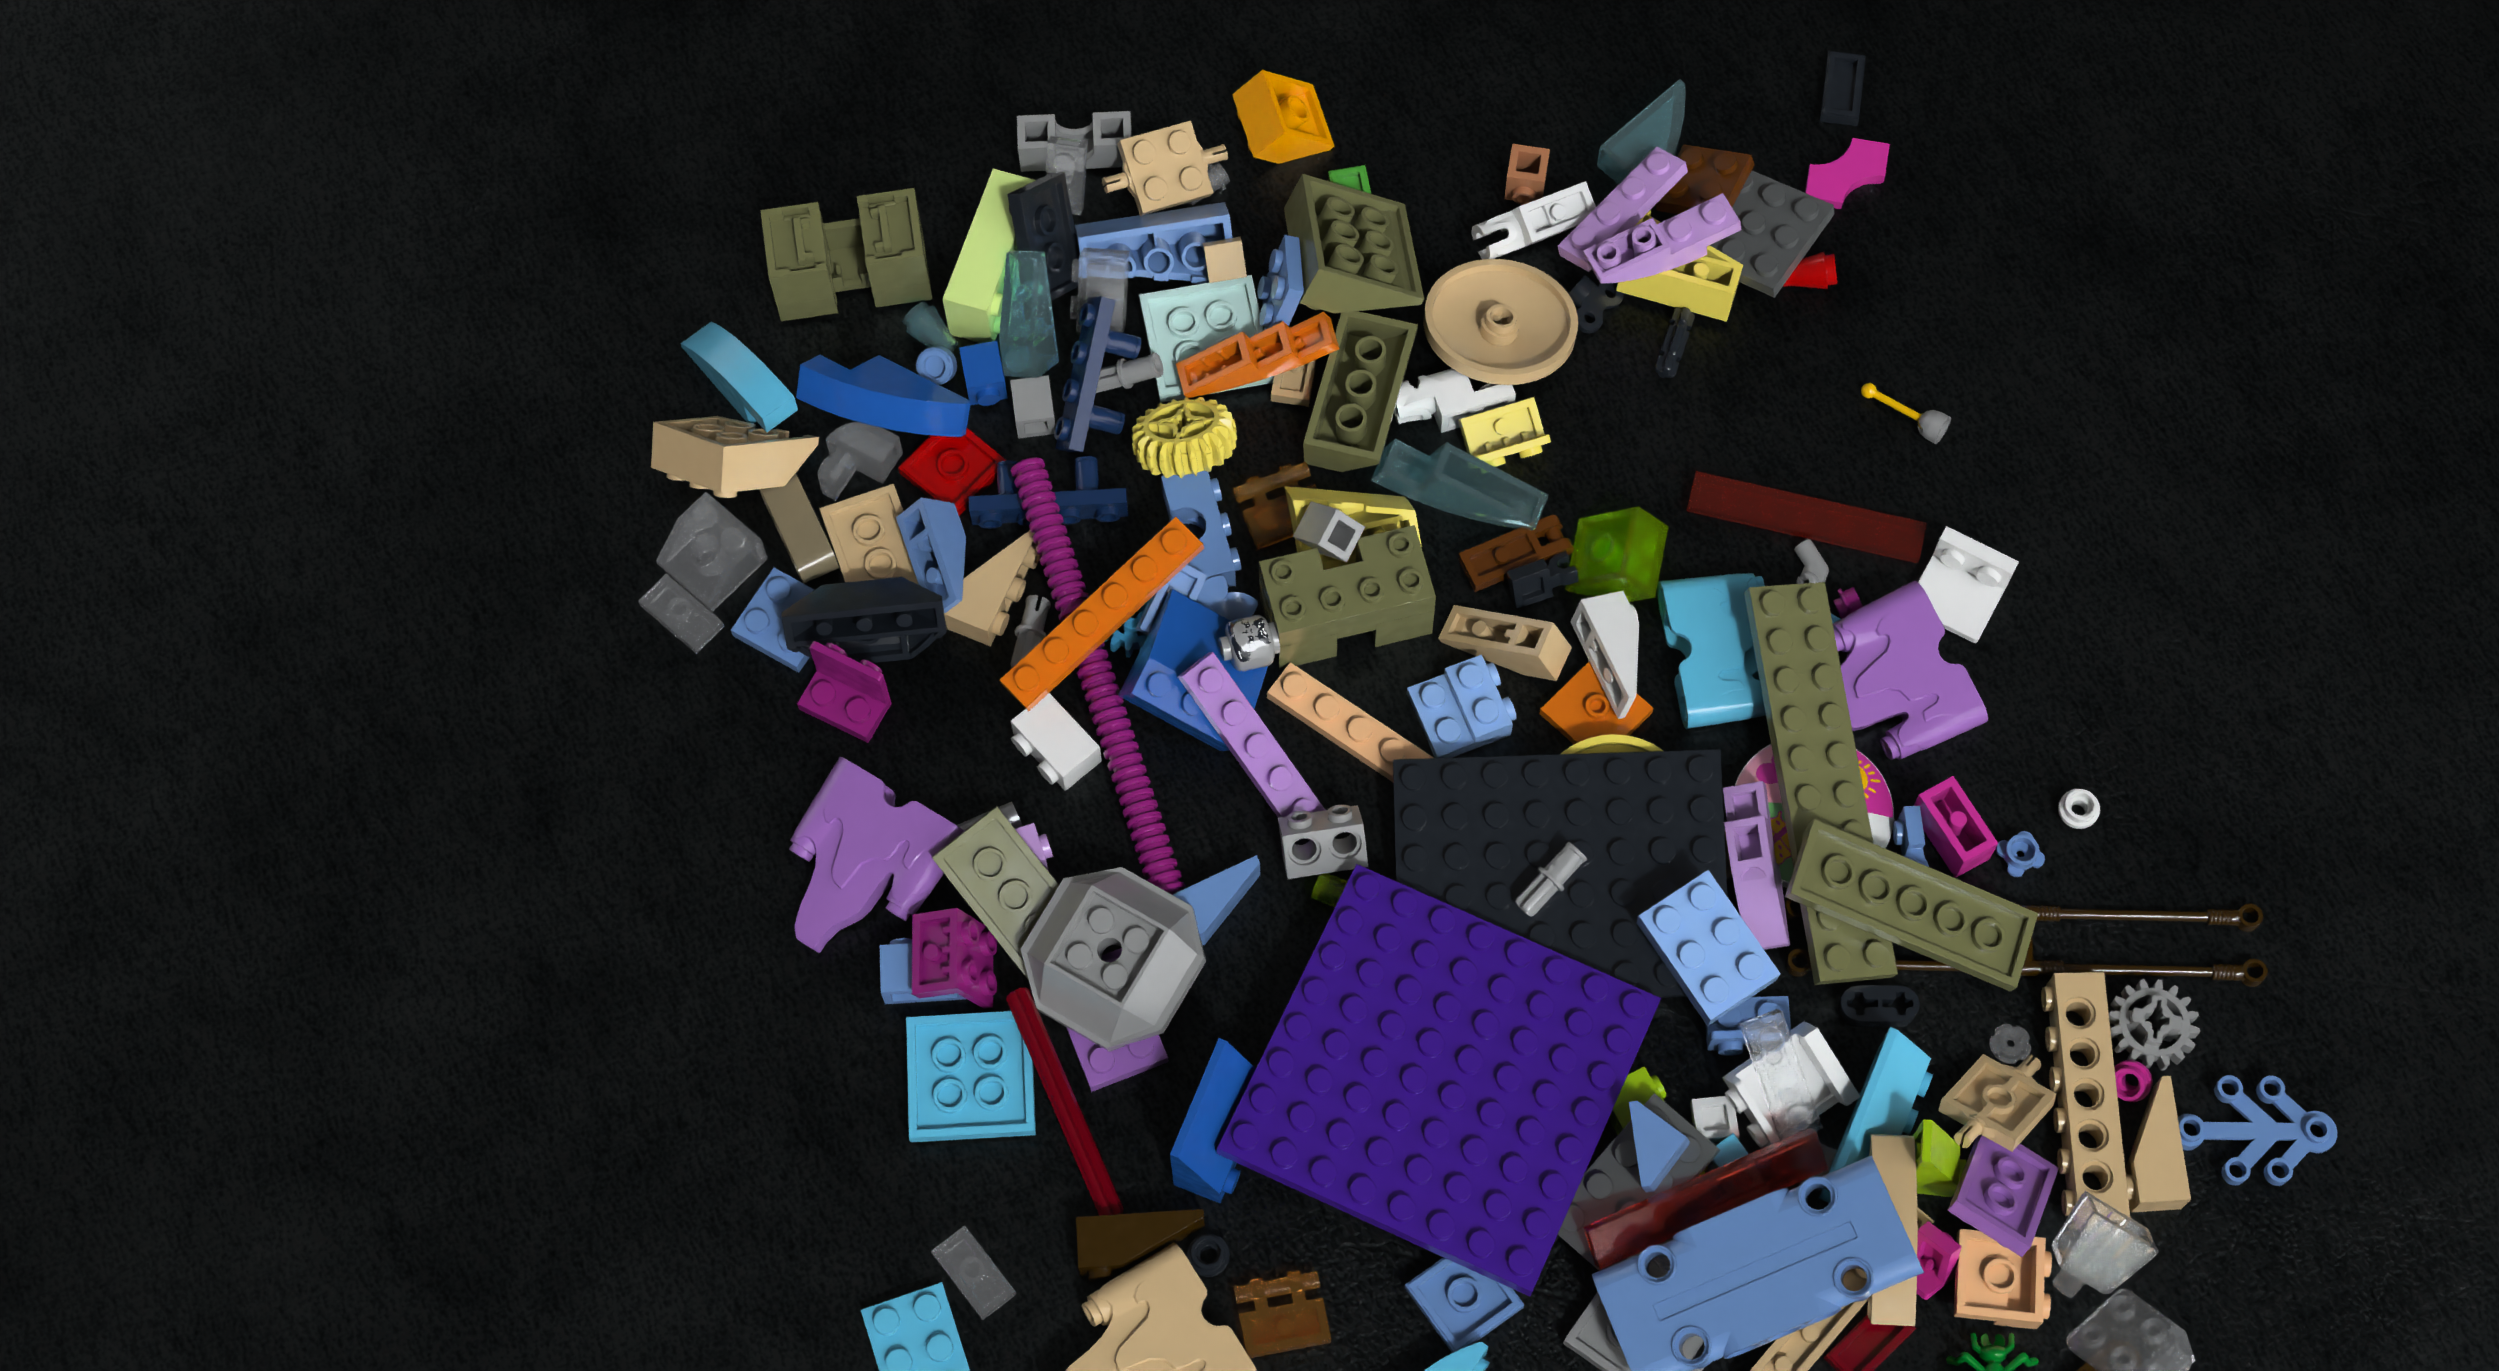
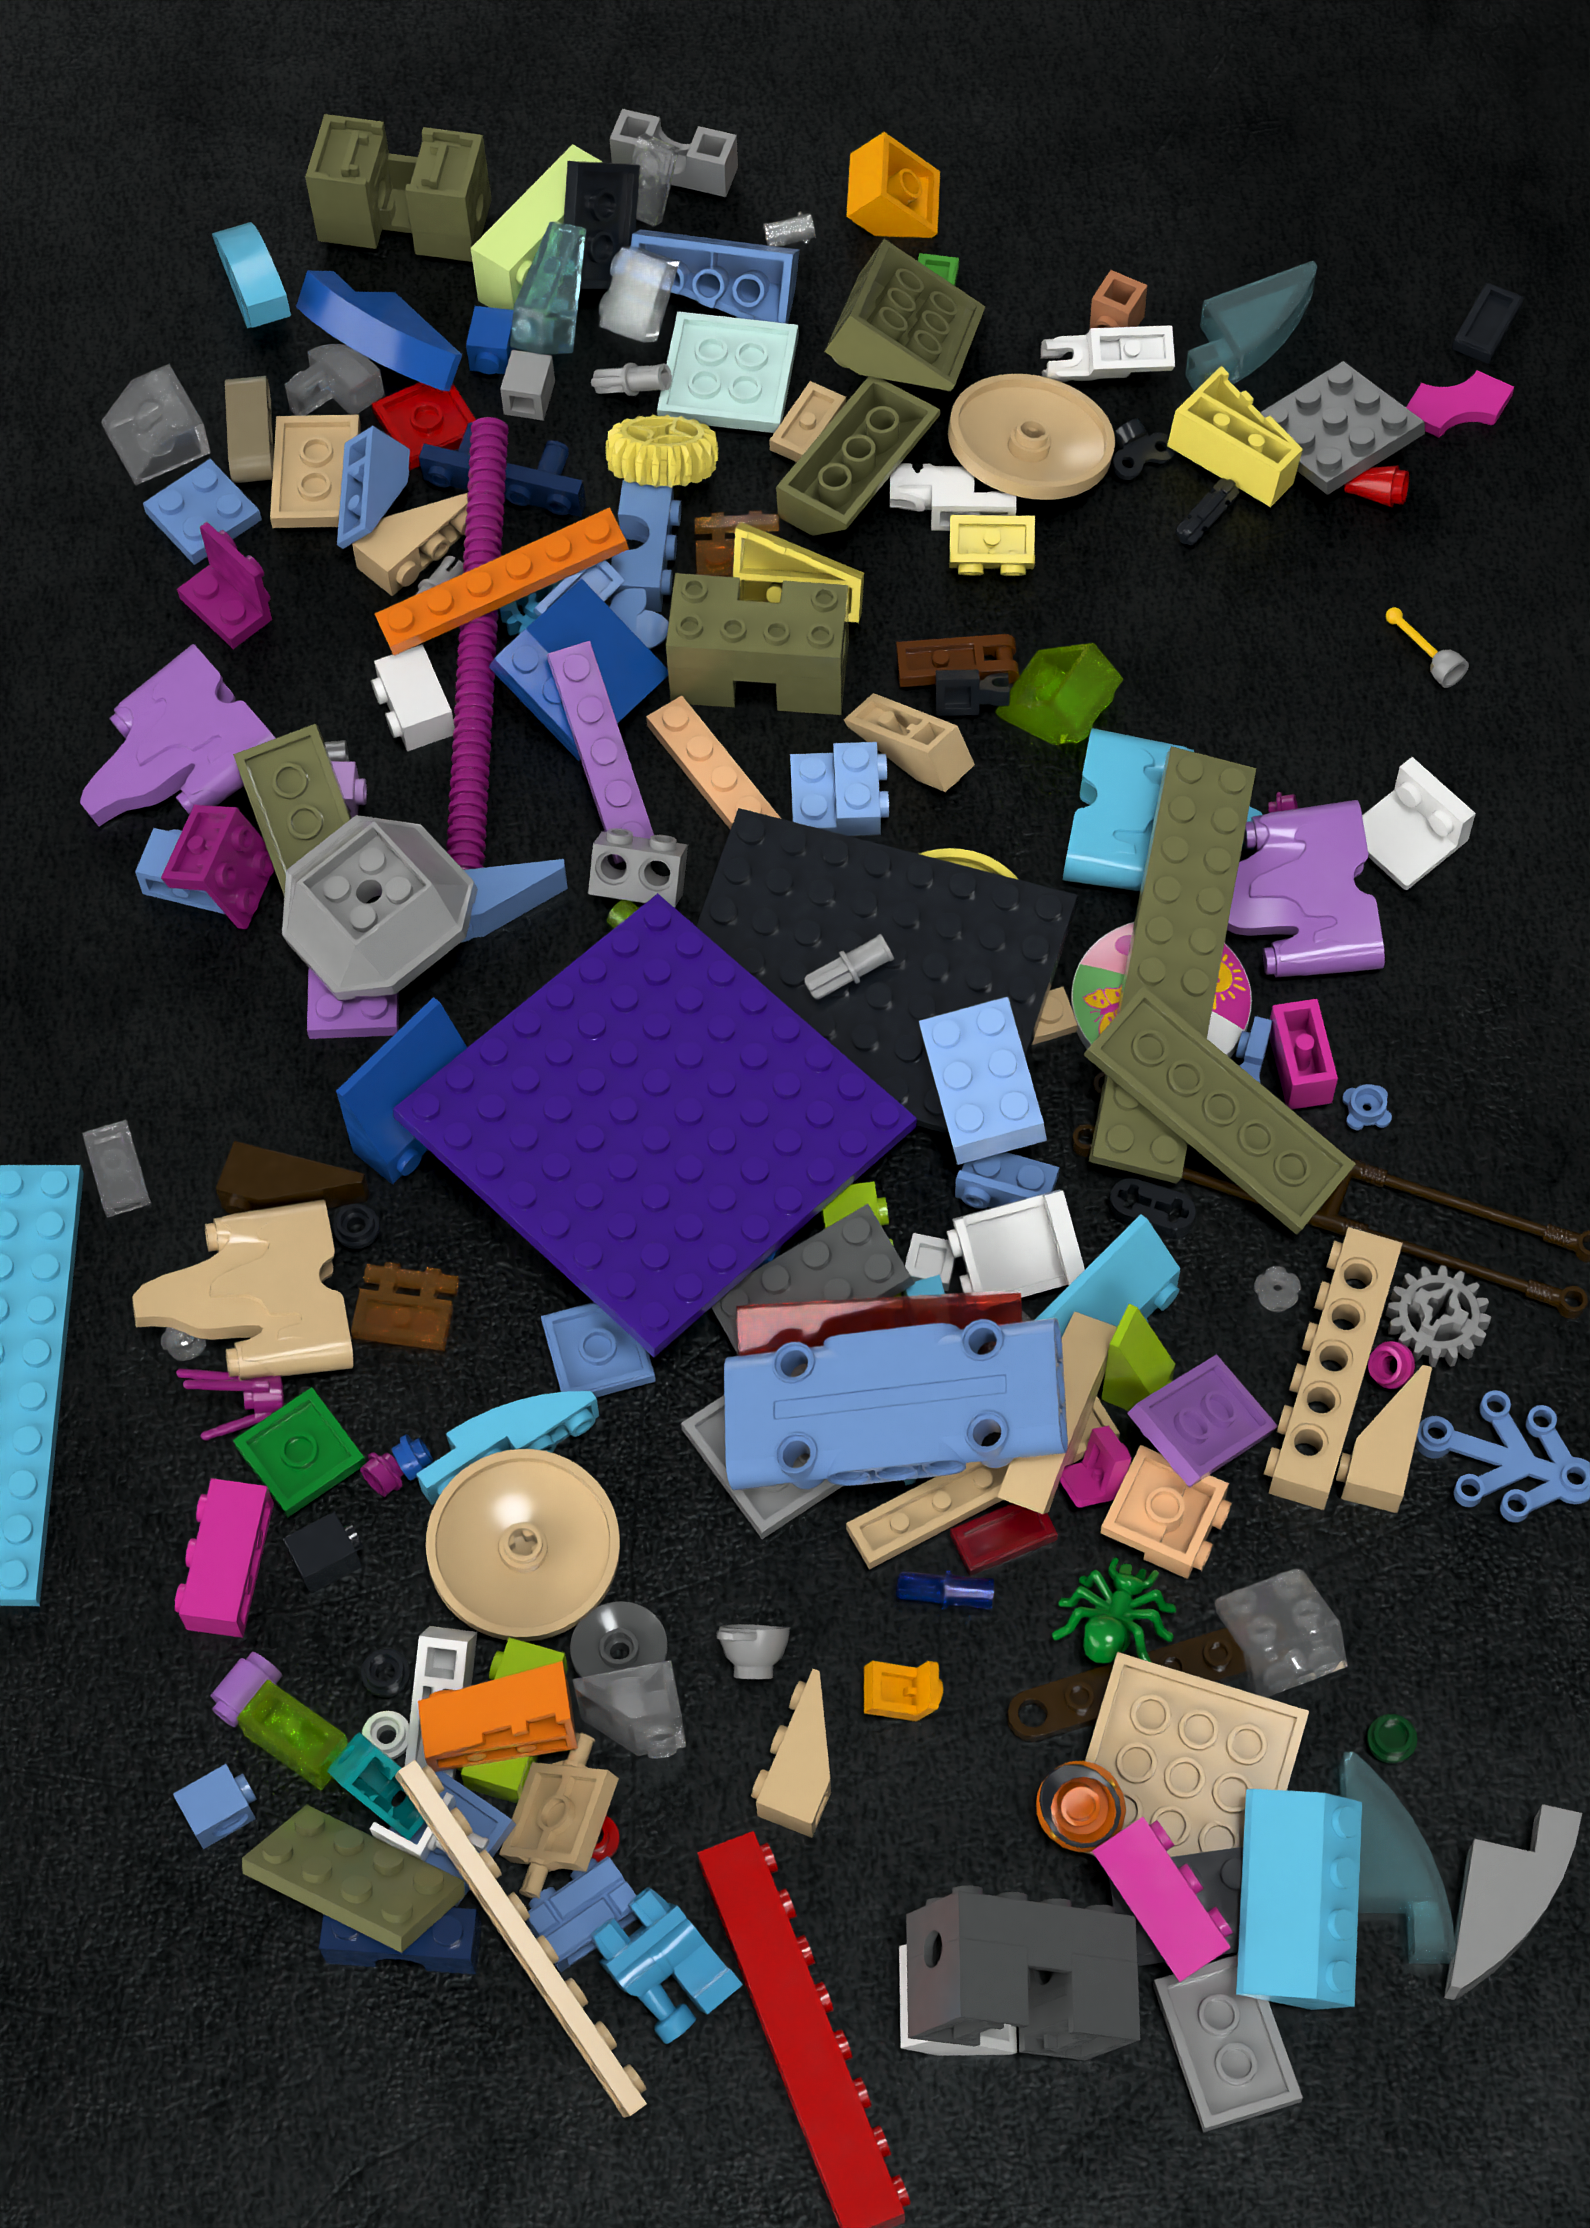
camera: 20 degrees right, 5 degrees down
clear plate [638,574,724,654] -> none
tan wedge [651,416,819,498] -> none
black wedge [781,577,947,663] -> none
clear light blue cone [902,301,958,352] -> none
medium azure plate [906,1011,1036,1142] -> none
medium blue tile [916,346,957,385] -> none
dark red axle [1006,987,1124,1216] -> none
dark blue plate [1054,296,1141,452] -> none
tan plate [1102,121,1228,216] -> none
orange slope [1176,311,1339,398] -> none
tan tile [1203,237,1247,283] -> none
light grey head [1218,615,1280,671] -> none
medium blue plate [1257,235,1304,330] -> none
light grey brick [1293,501,1365,562] -> none
clear light blue slope [1371,439,1548,530] -> none
orange plate [1539,661,1654,744] -> none
lavender plate [1558,147,1688,272] -> none
white slope [1570,591,1639,719] -> none
lavender slope [1583,193,1741,284] -> none
medium blue slope [1629,1101,1690,1193] -> none
reddish brown plate [1655,145,1755,214] -> none
clear red tile [1687,471,1927,563] -> none
lavender slope [1723,781,1790,950] -> none
clear plate [1739,1009,1823,1143] -> none
light grey arm [1794,539,1829,584] -> none
tan plate [1939,1054,2057,1152] -> none
clear torso [2052,1191,2159,1298] -> none
white plate [2058,789,2100,829] -> none

